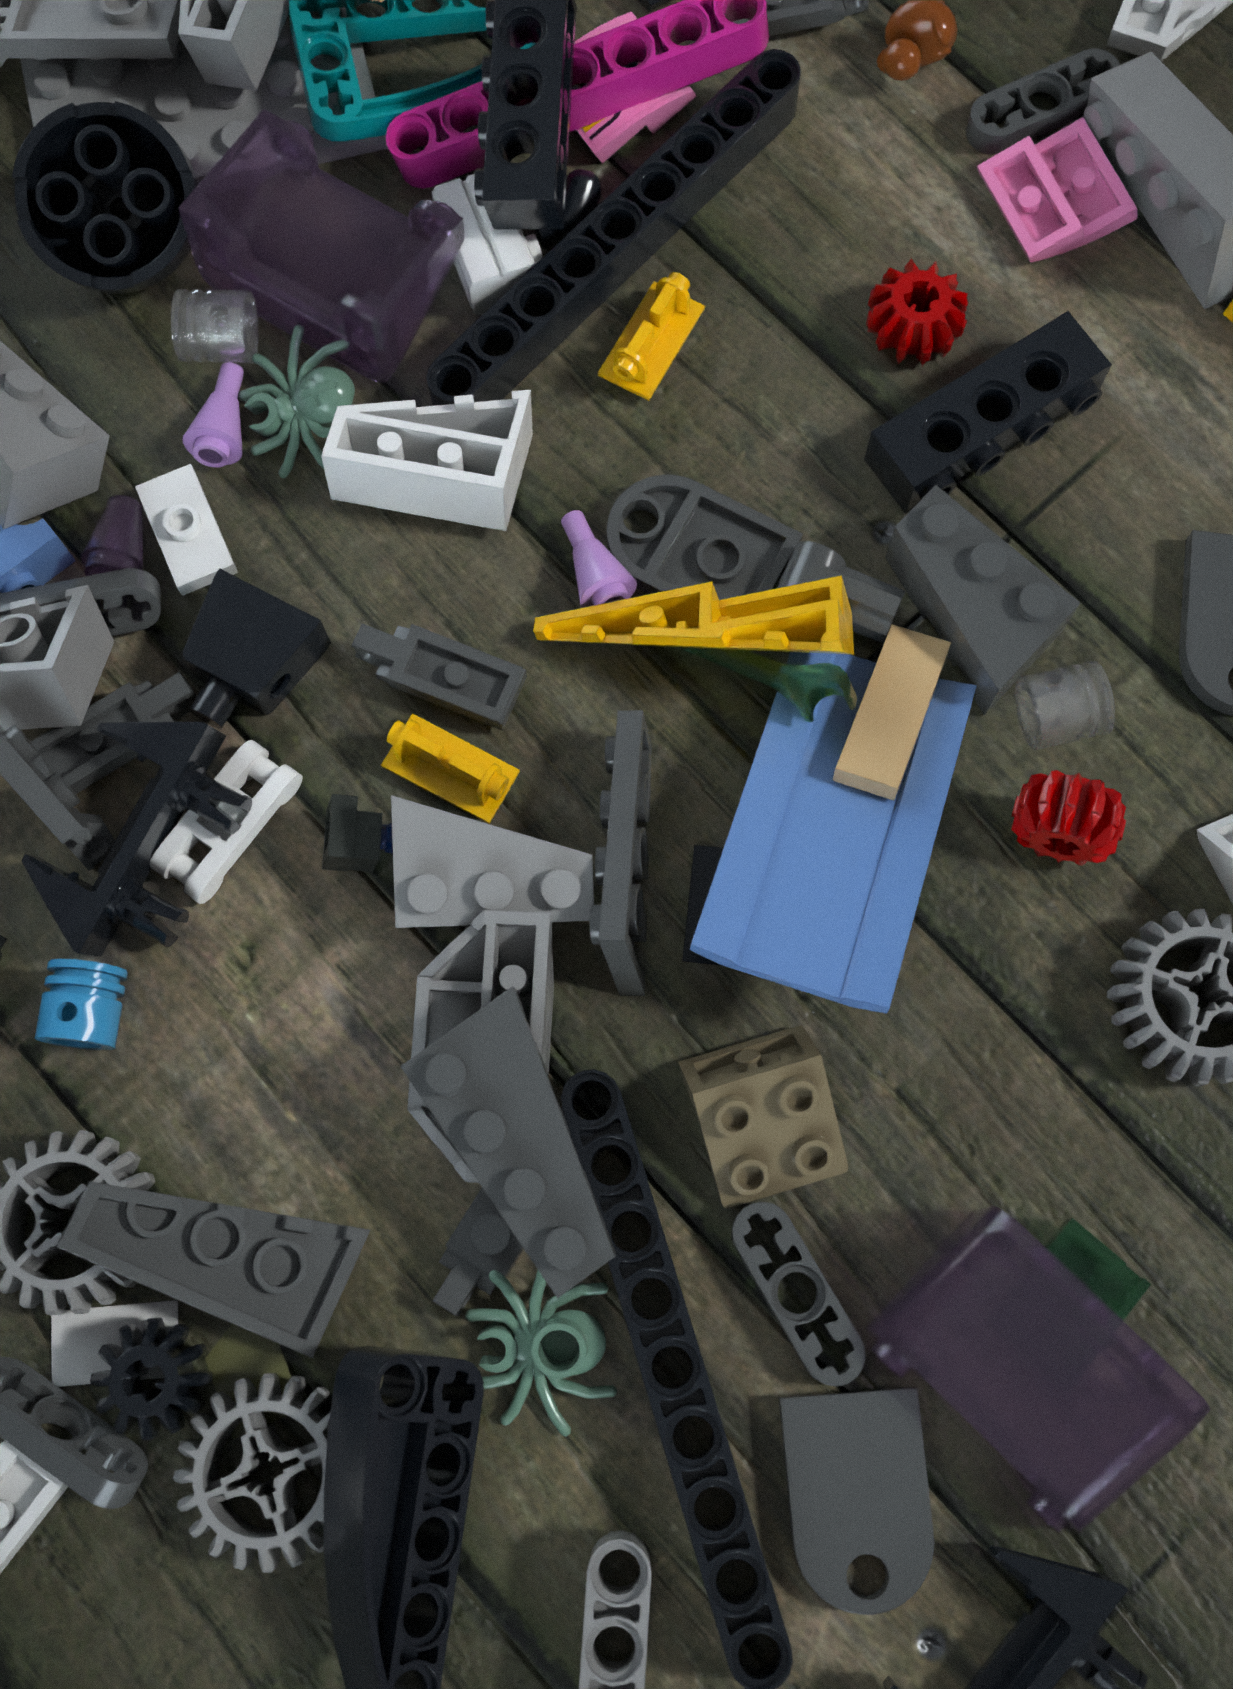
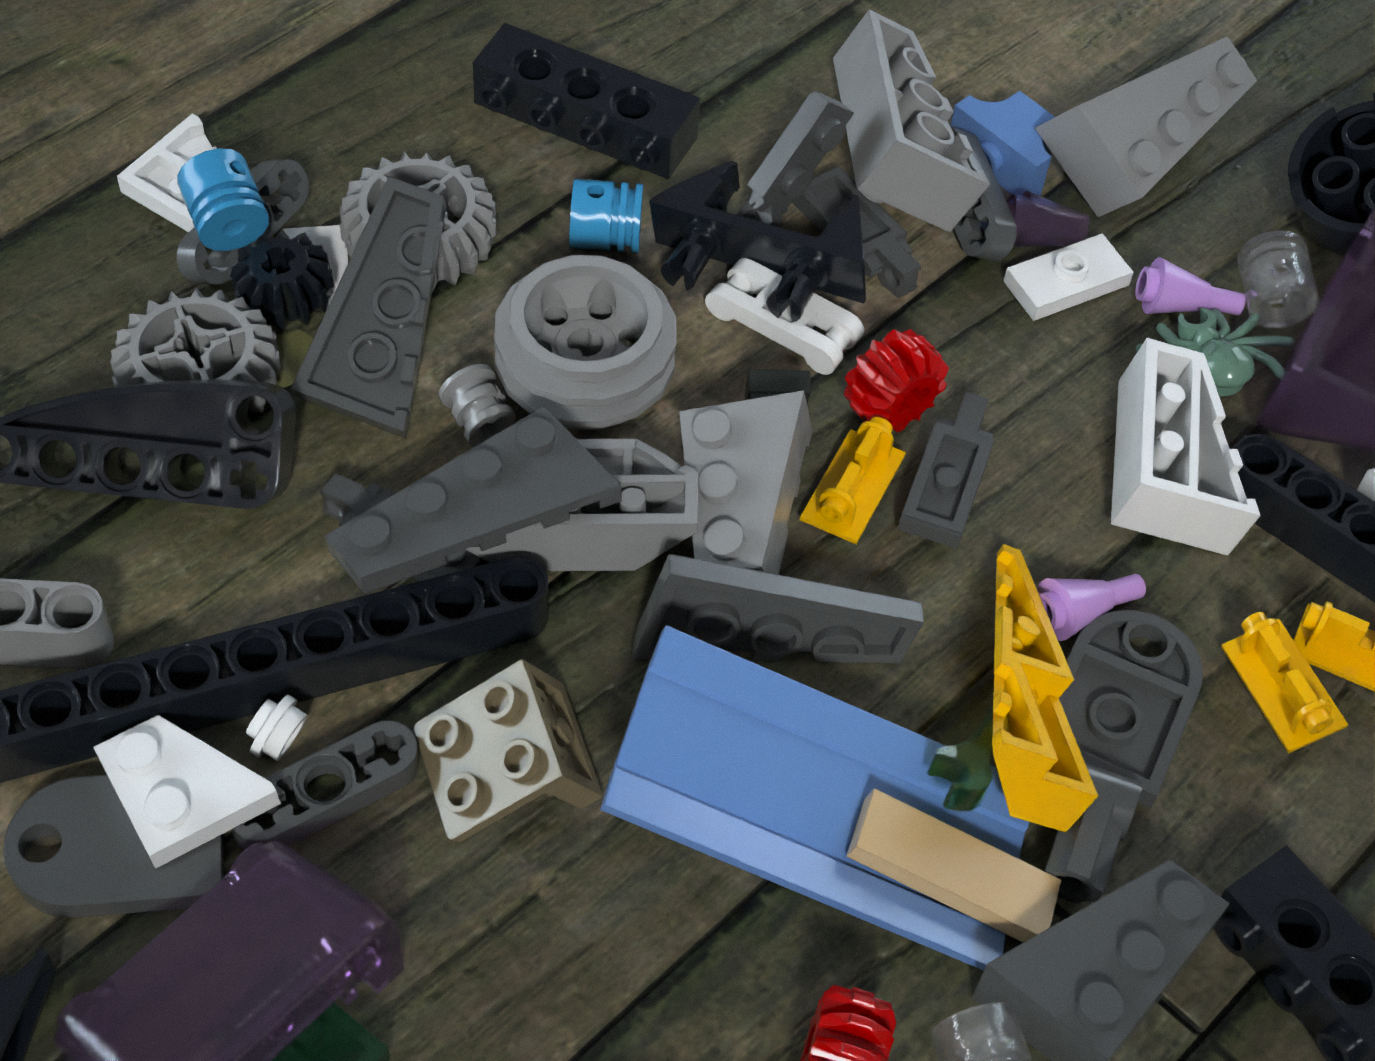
camera: 80 degrees right, 20 degrees down
black torso [182,568,331,729] -> none
sand green animal [465,1269,617,1436] -> none
none -> white wing [93,715,281,869]
none -> dark azure piece [177,148,269,251]
none -> white plate [246,694,308,761]
none -> light grey bush [438,364,517,447]
none -> light grey wheel [494,255,677,430]
none -> red gear [843,329,949,433]
none -> yellow hinge [1221,612,1348,754]

